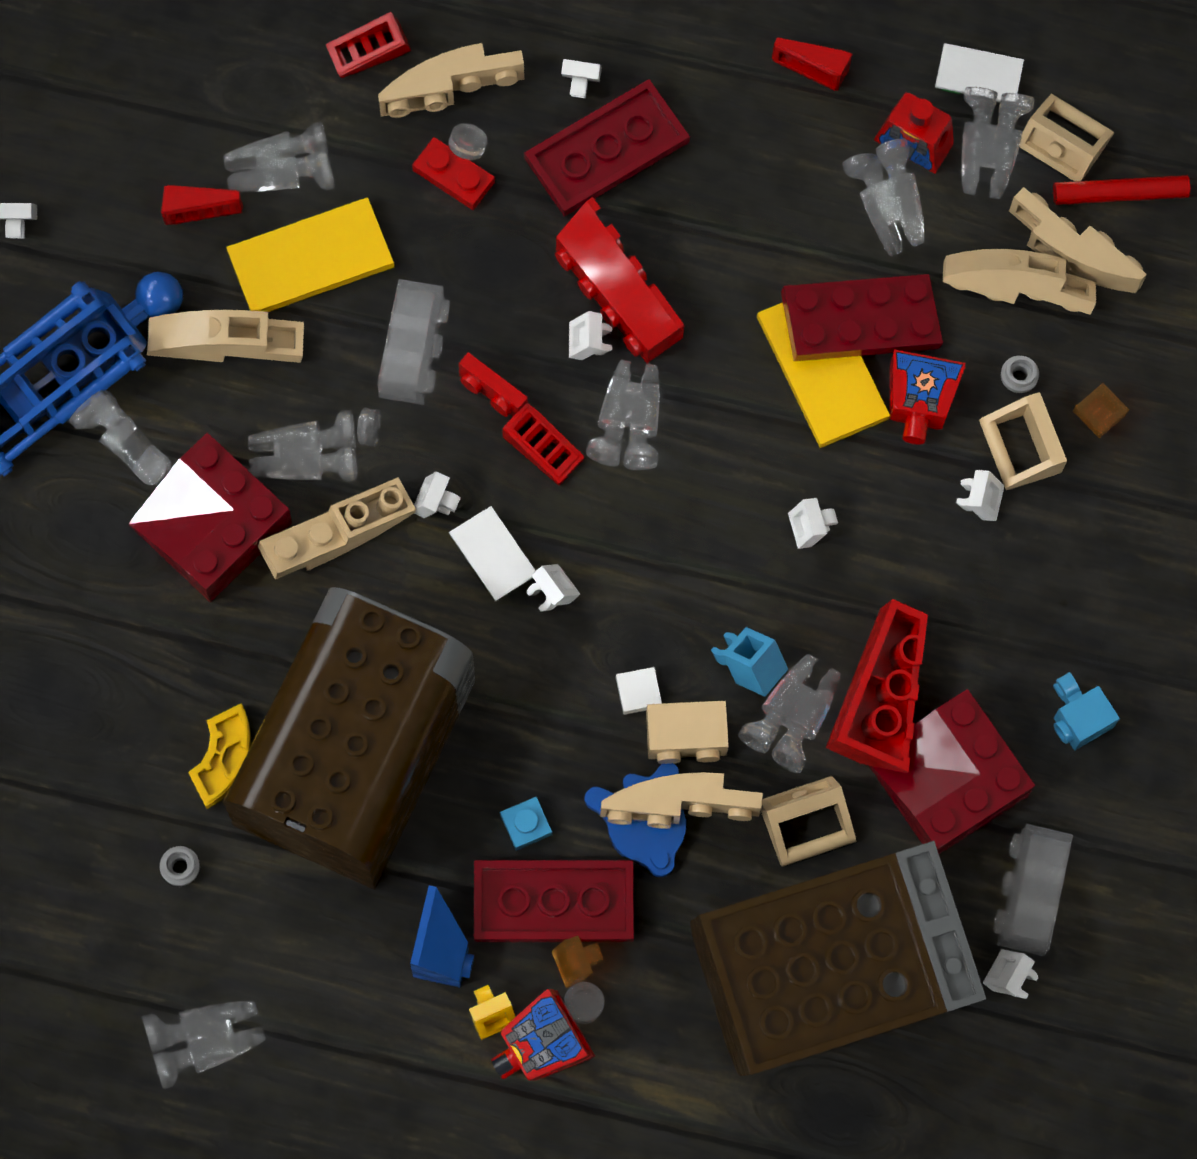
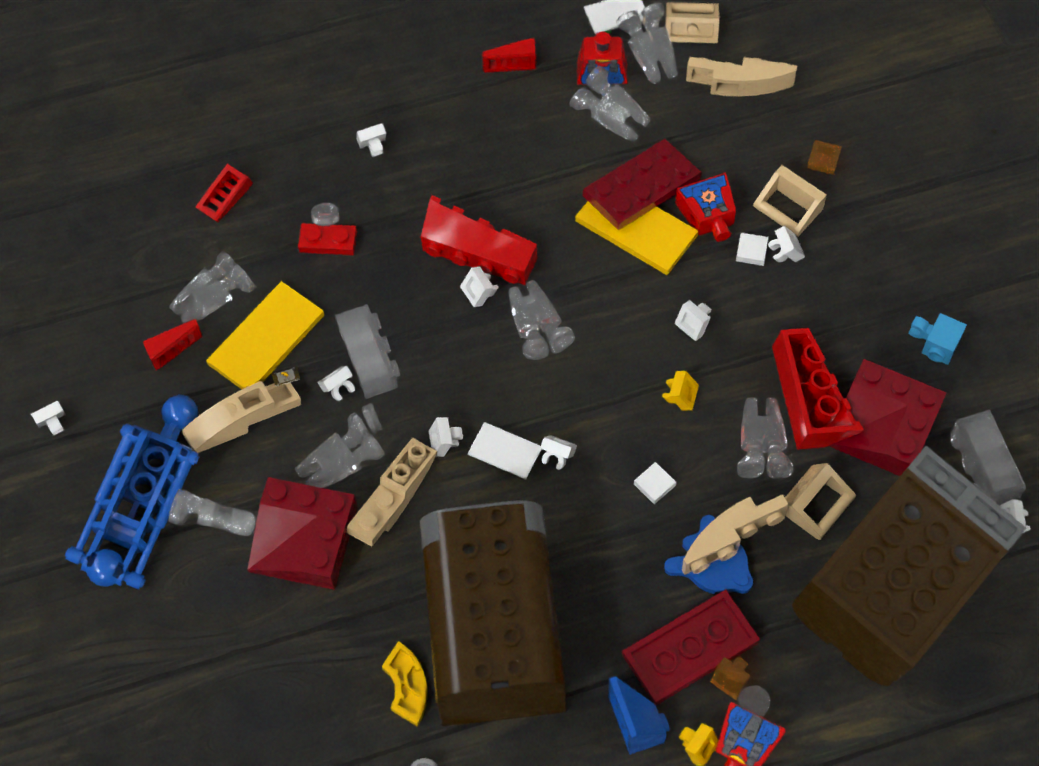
camera: 25 degrees left, 10 degrees down
tan slope [378,43,524,118] -> none
red plate [458,352,528,417] -> none
dark azure plate [500,797,552,850] -> none
red slope [502,402,585,486] -> none
dark red plate [524,79,690,217] -> none
tan brick [646,701,729,764] -> none
dark azure brick [711,627,788,697] -> none
tan slope [943,249,1096,315] -> none
light grey plate [1001,355,1039,393] -> none
red piece [1053,175,1190,205] -> none
none -> sticker [272,366,300,386]
none -> white tile [317,366,355,401]
none -> yellow tile [662,371,699,411]
none -> white tile [736,233,768,266]

